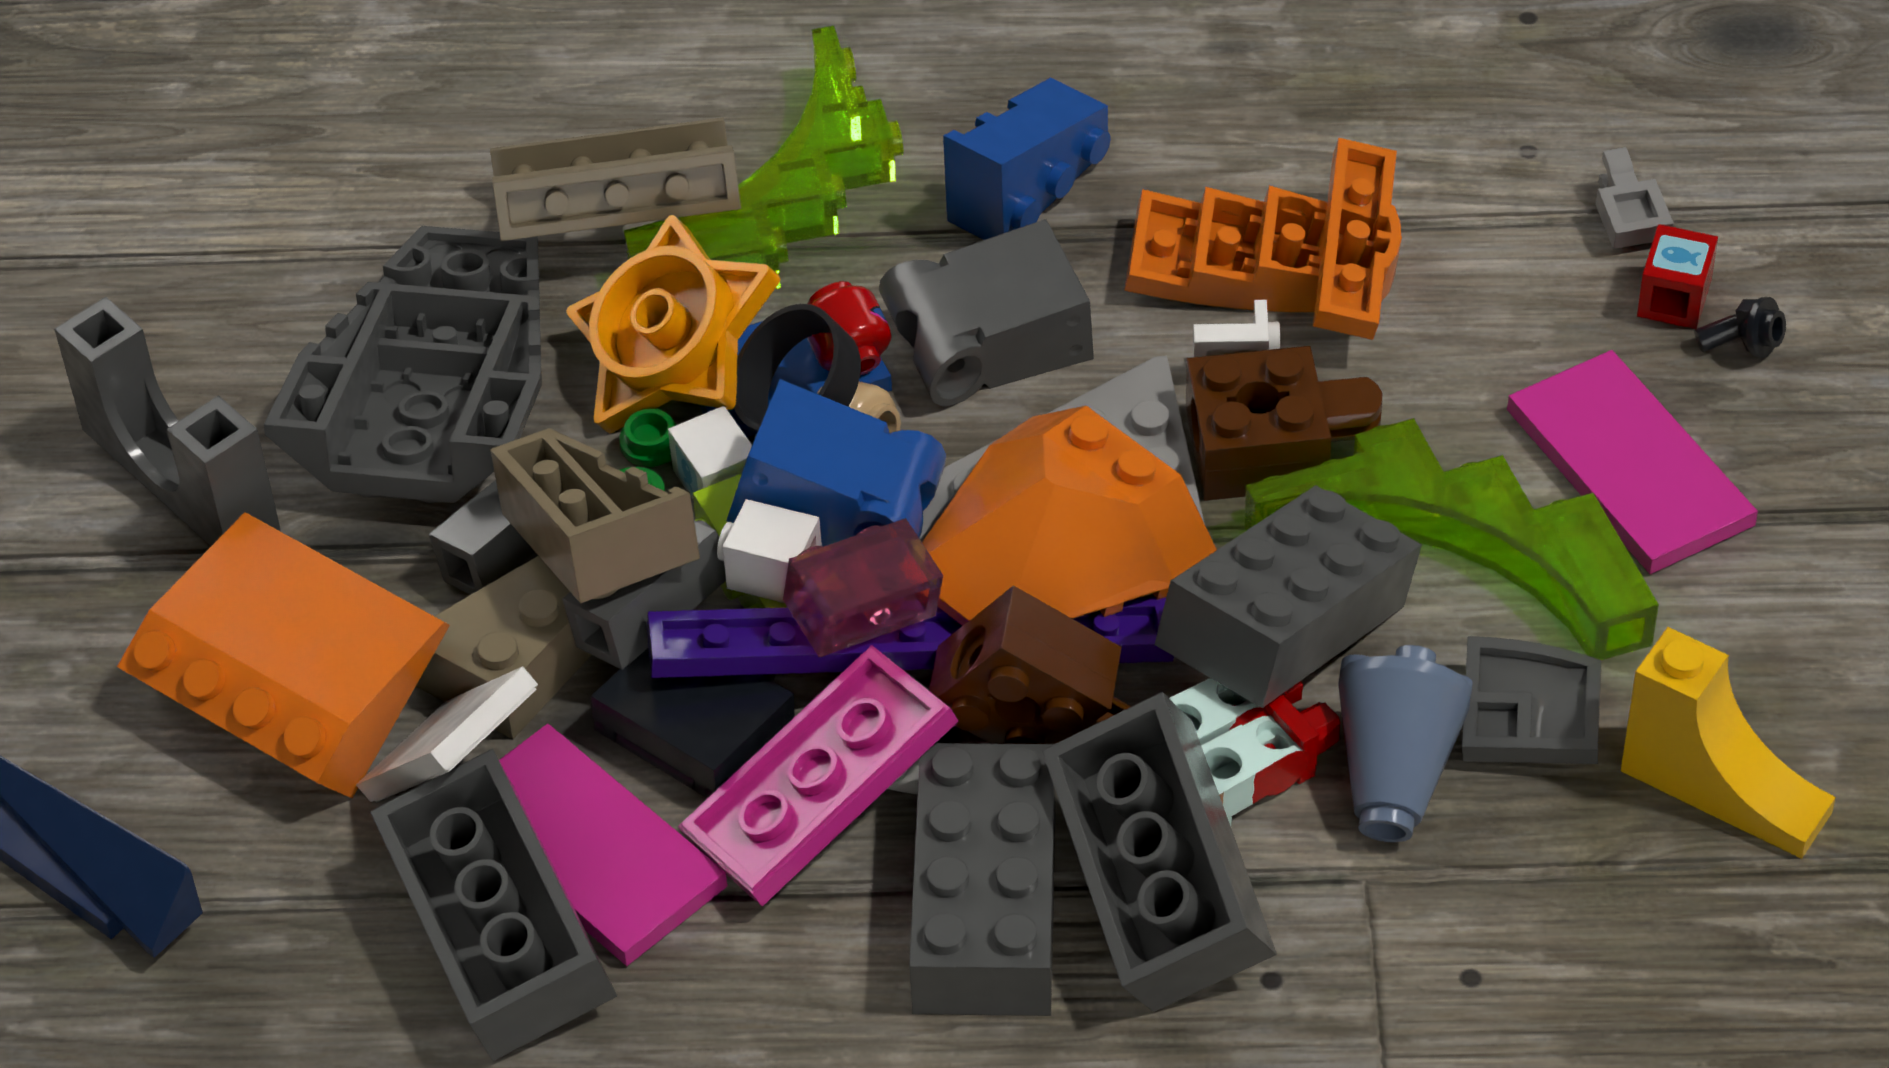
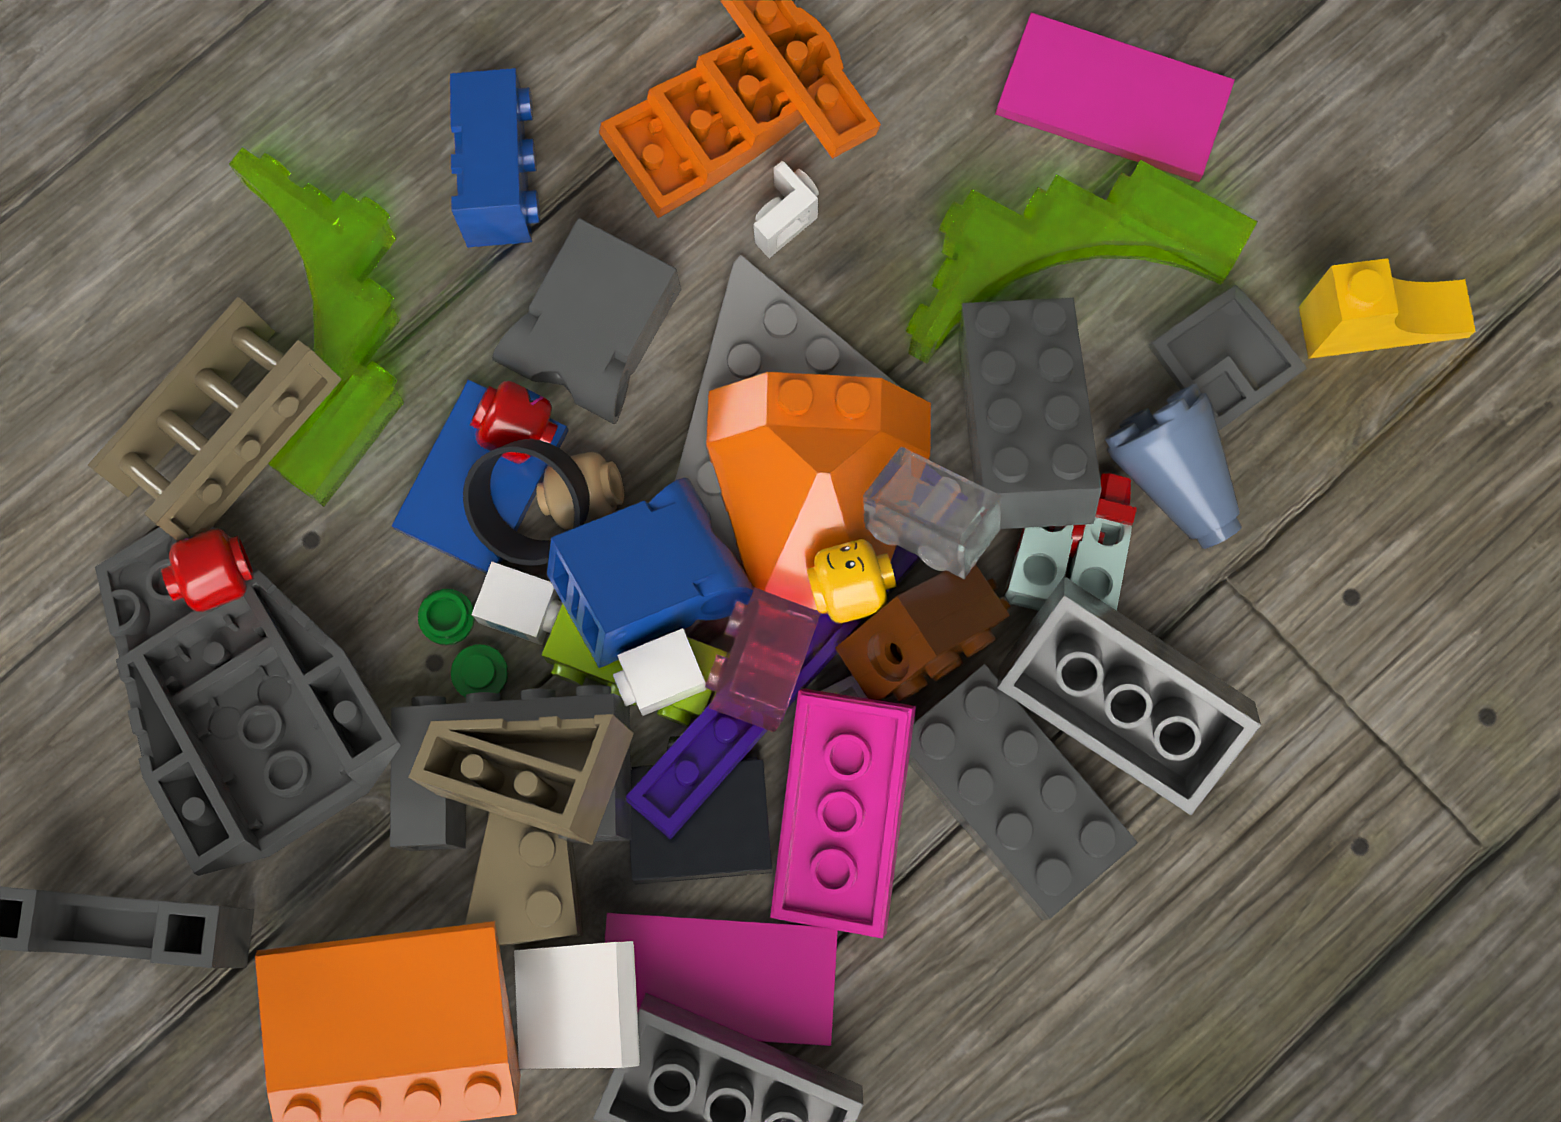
camera: 45 degrees left, 30 degrees up
light orange plate [566,215,781,434] -> none
reddish brown brick [1186,346,1383,501] -> none
none -> red head [161,528,254,612]
none -> yellow head [806,539,897,623]
none -> clear brick [863,447,1002,579]

